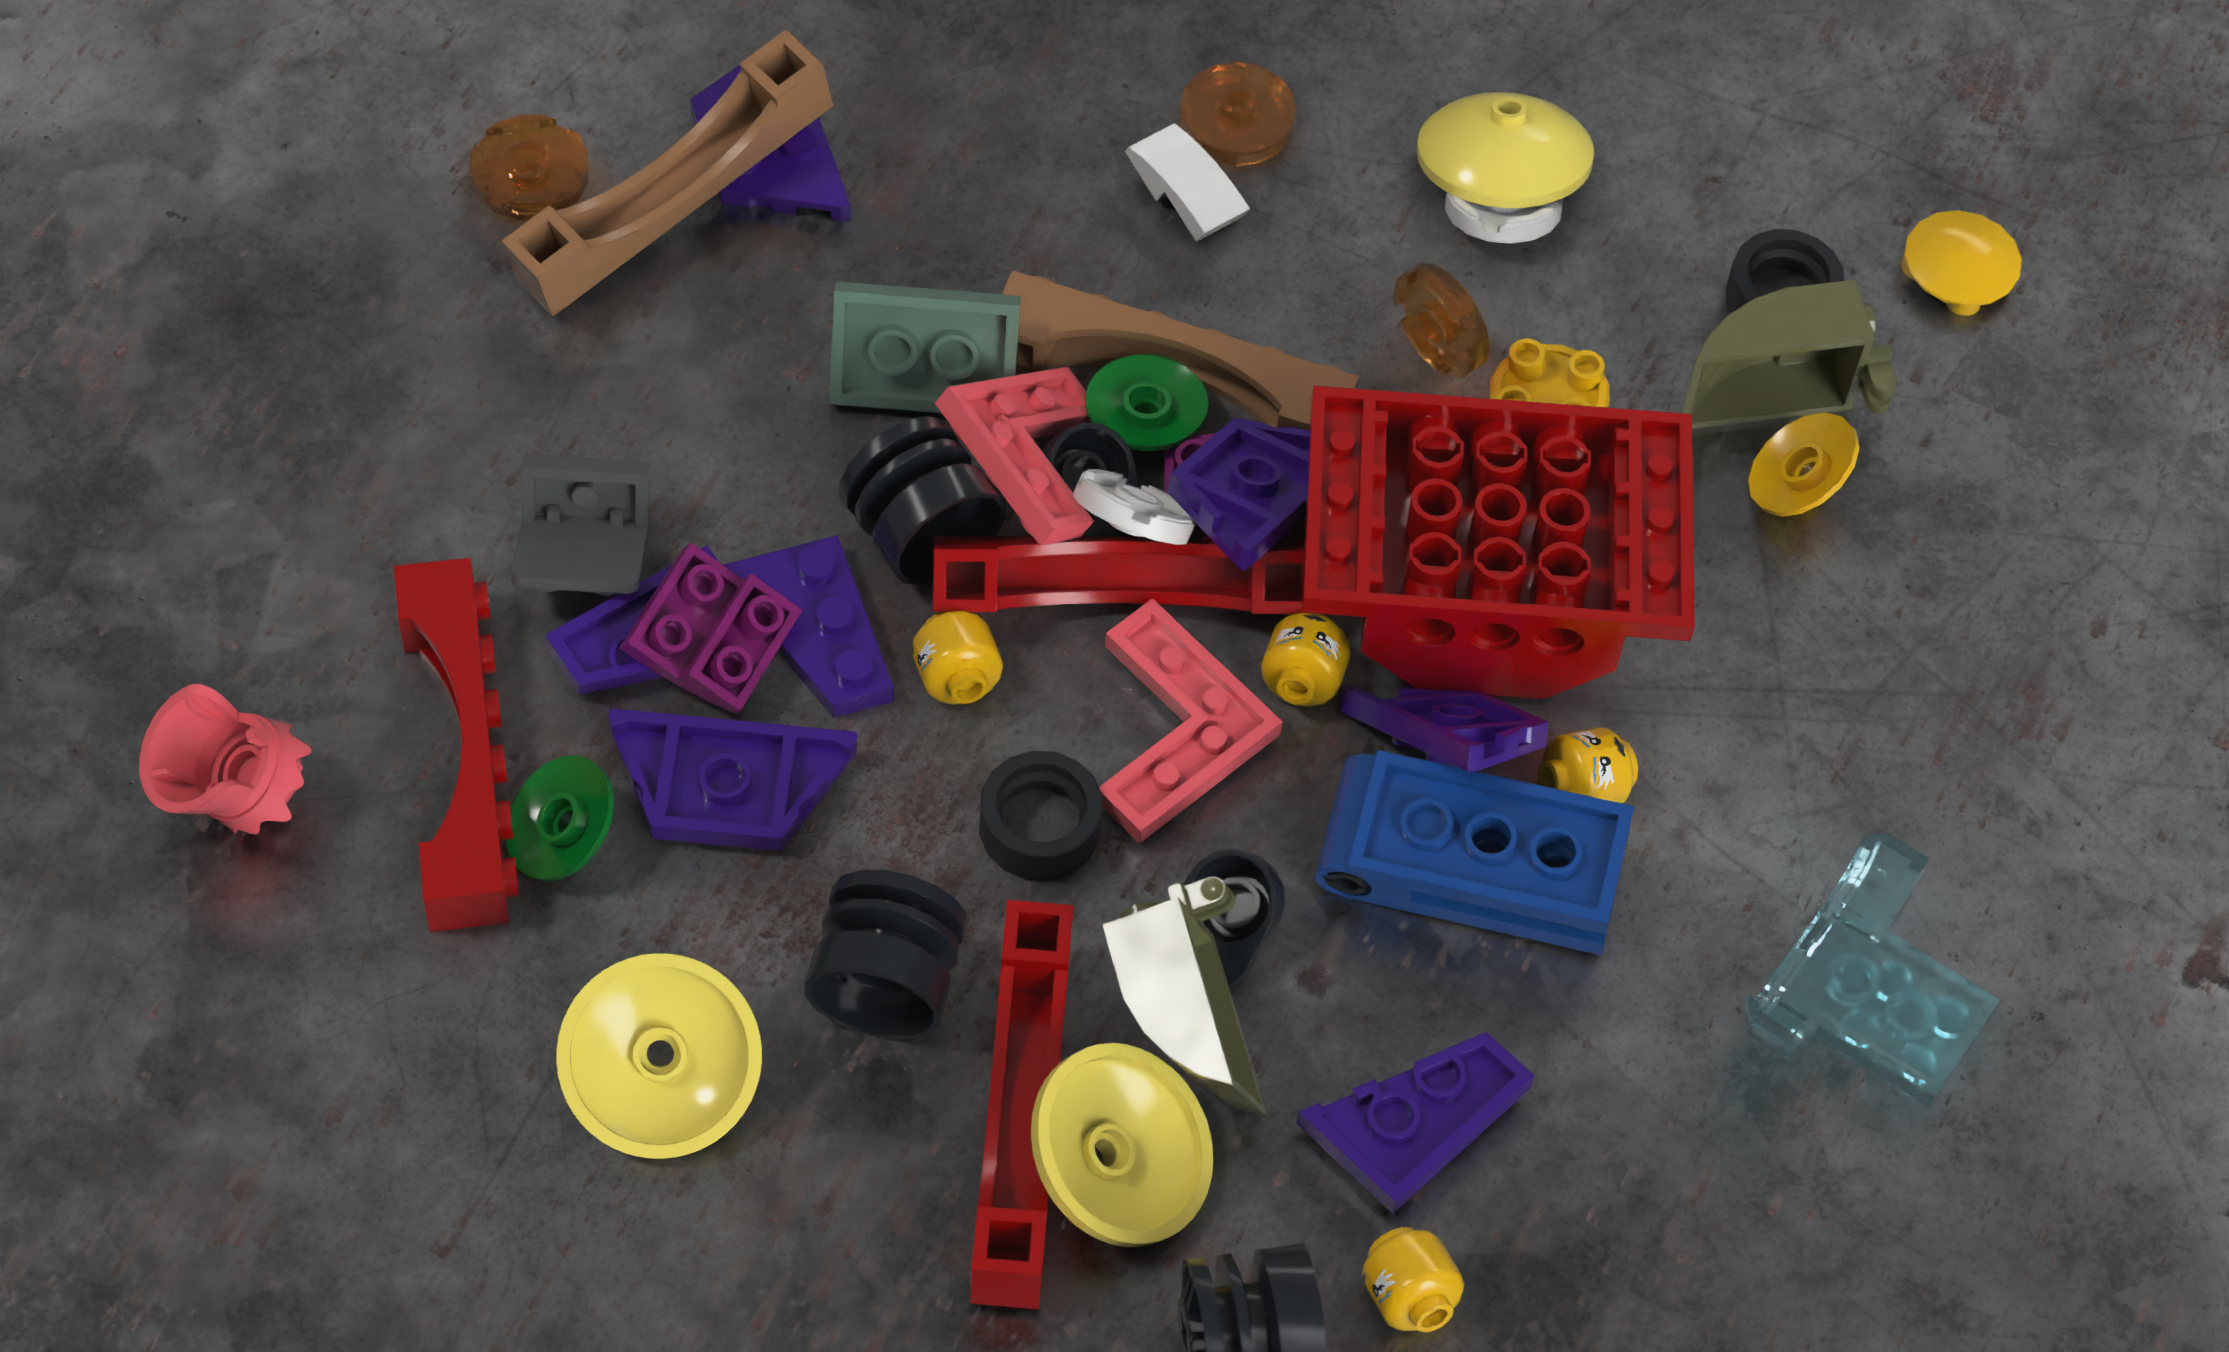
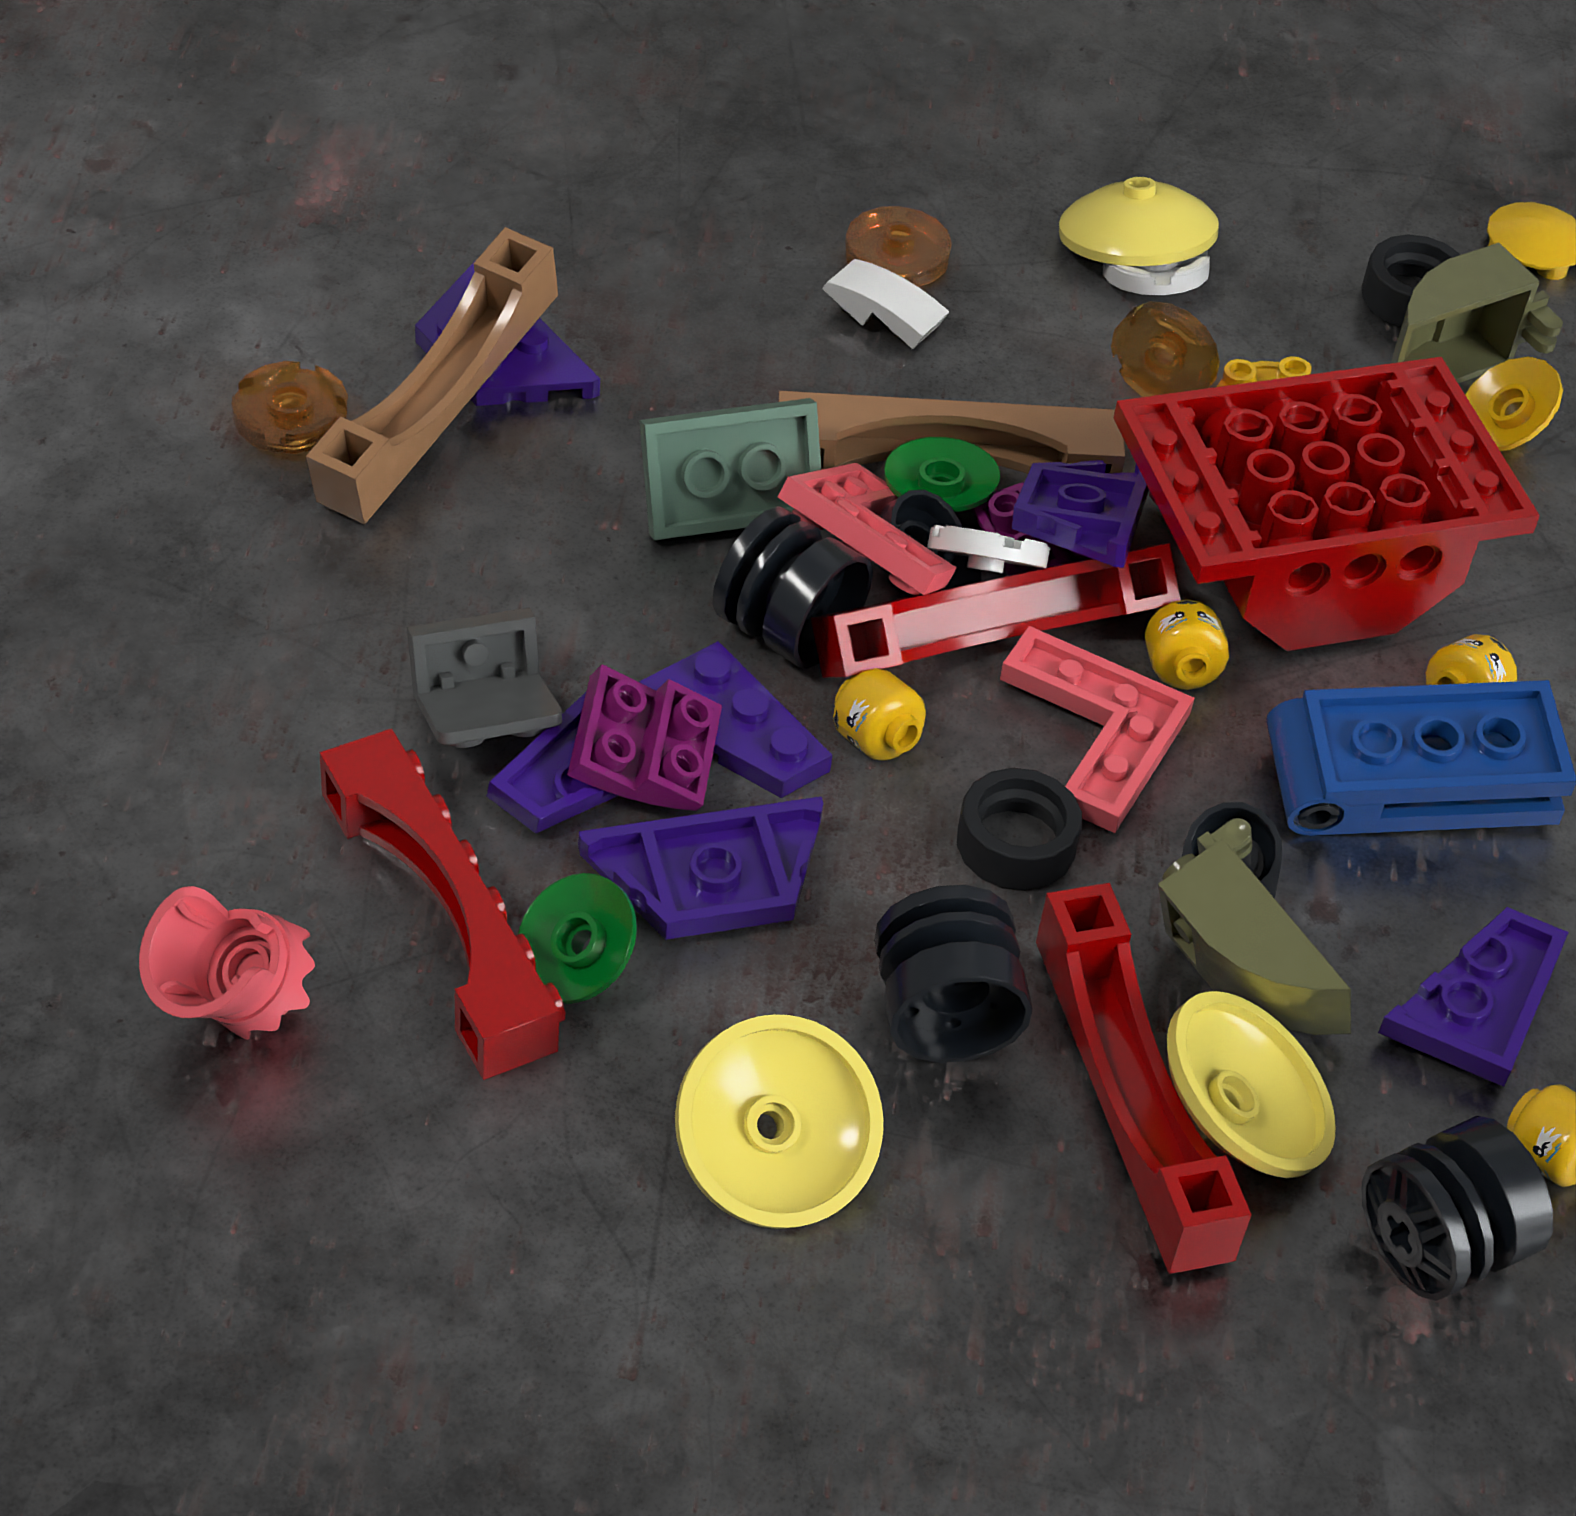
camera: 20 degrees left, 10 degrees down
dark purple wing [1338,685,1548,772] -> none

